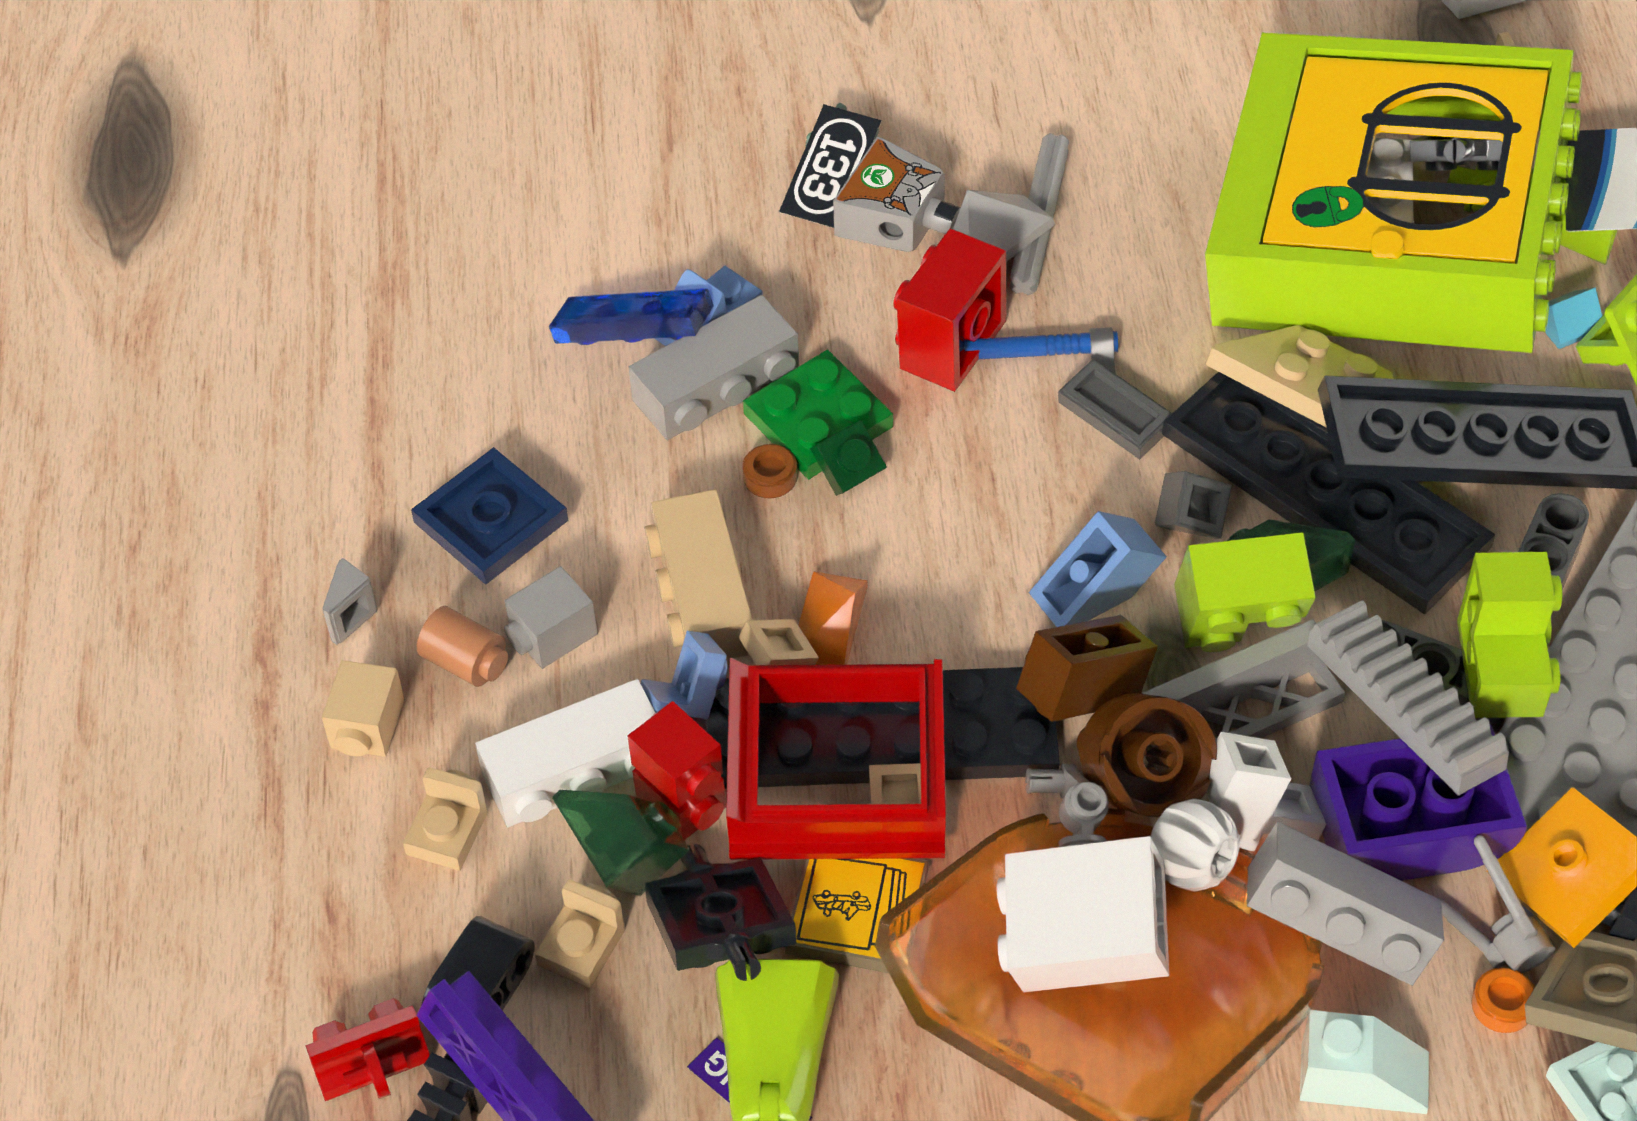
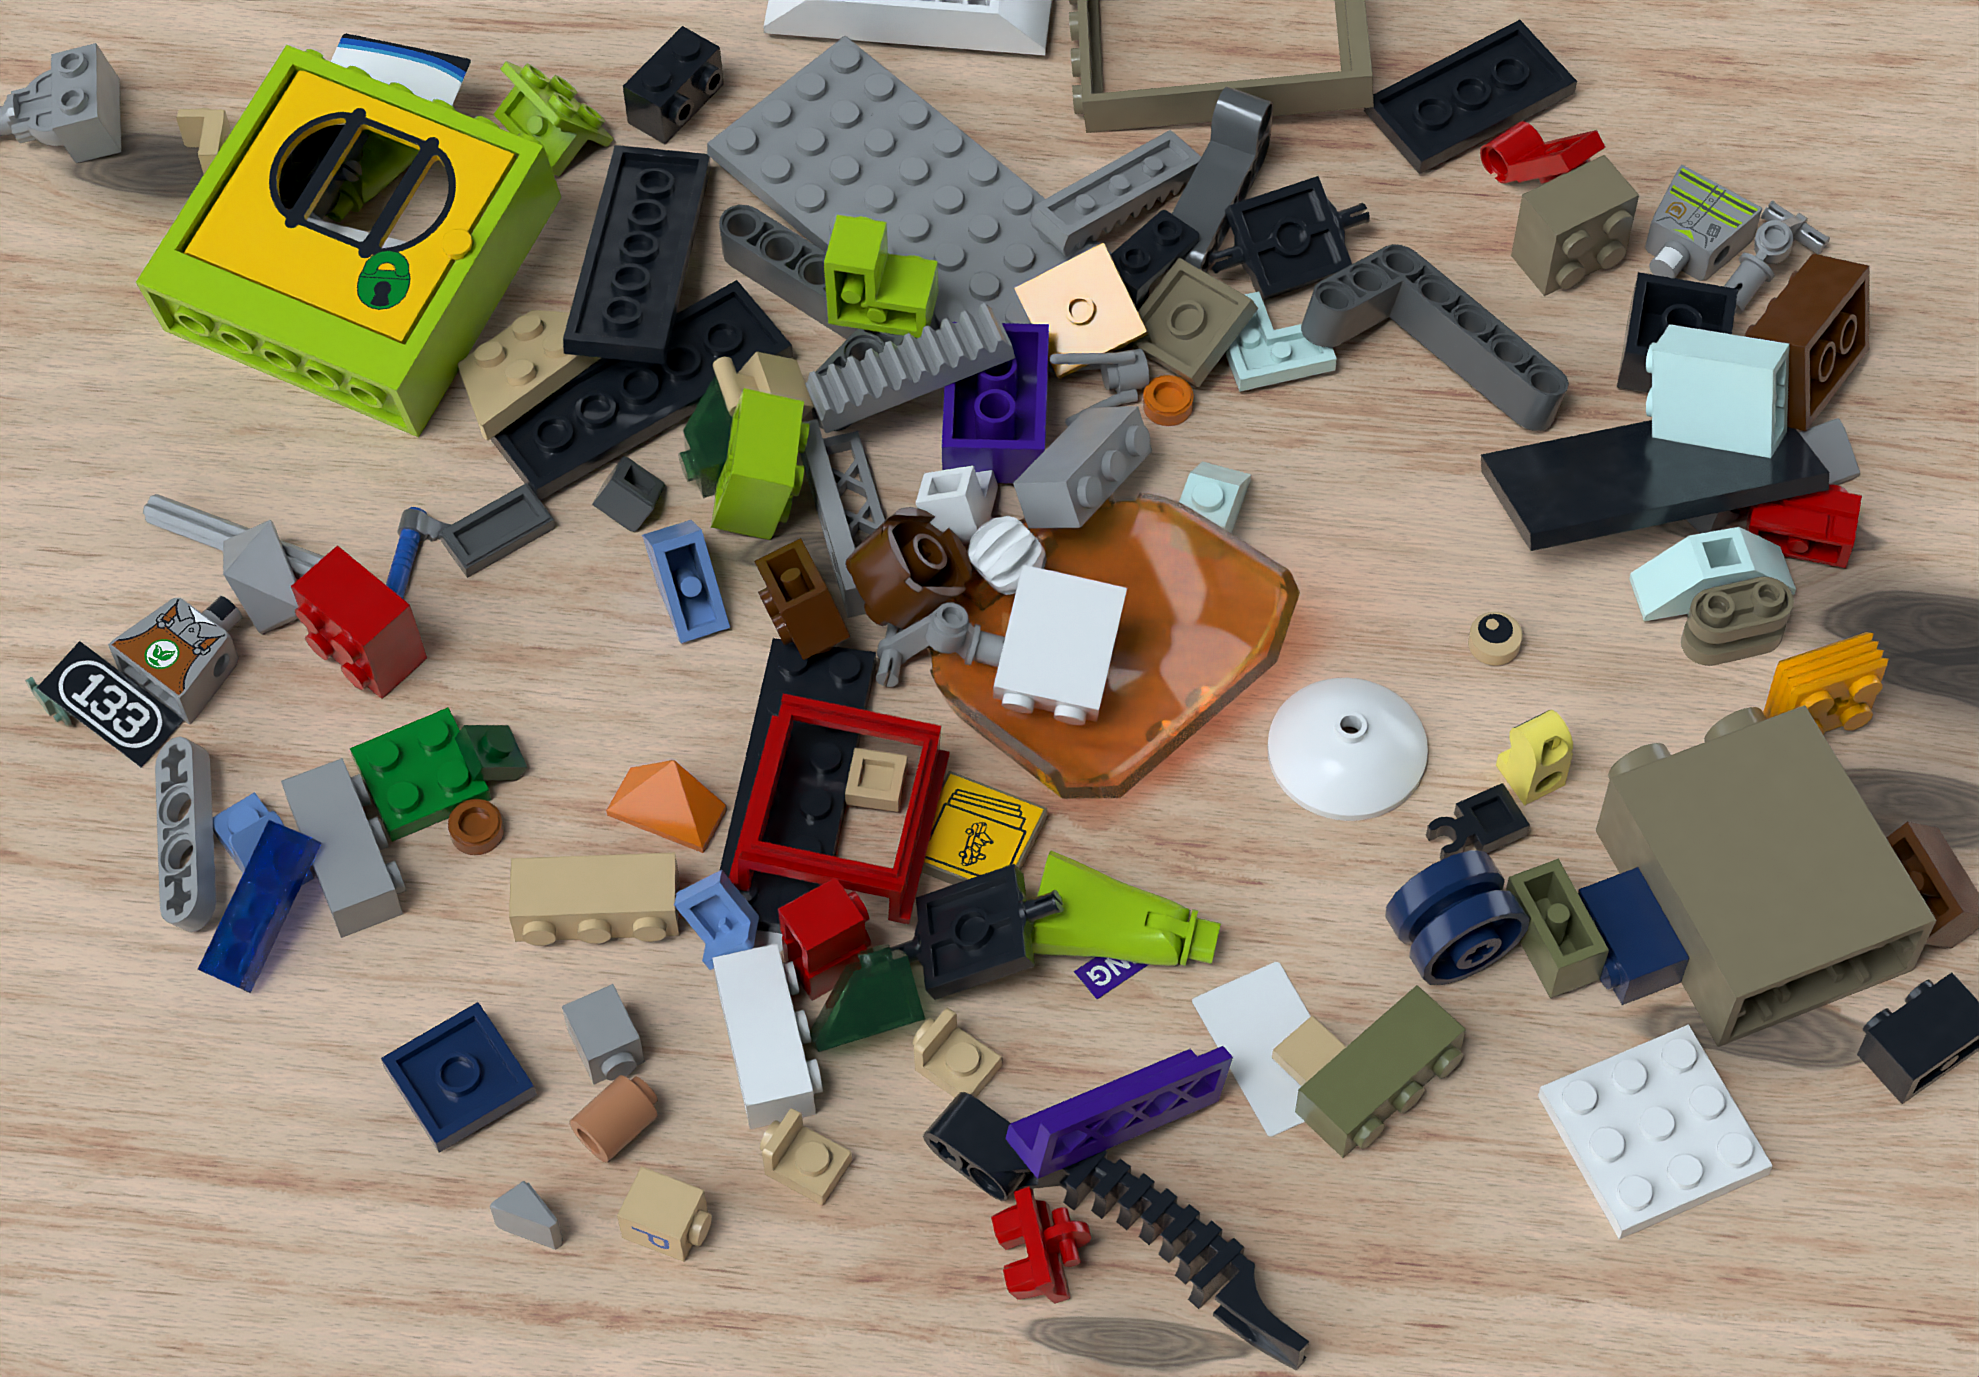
camera: 80 degrees left, 5 degrees up
tan plate [739,619,819,665] -> none
none -> light grey beam [155,737,216,932]
none -> tan brick [713,352,814,419]

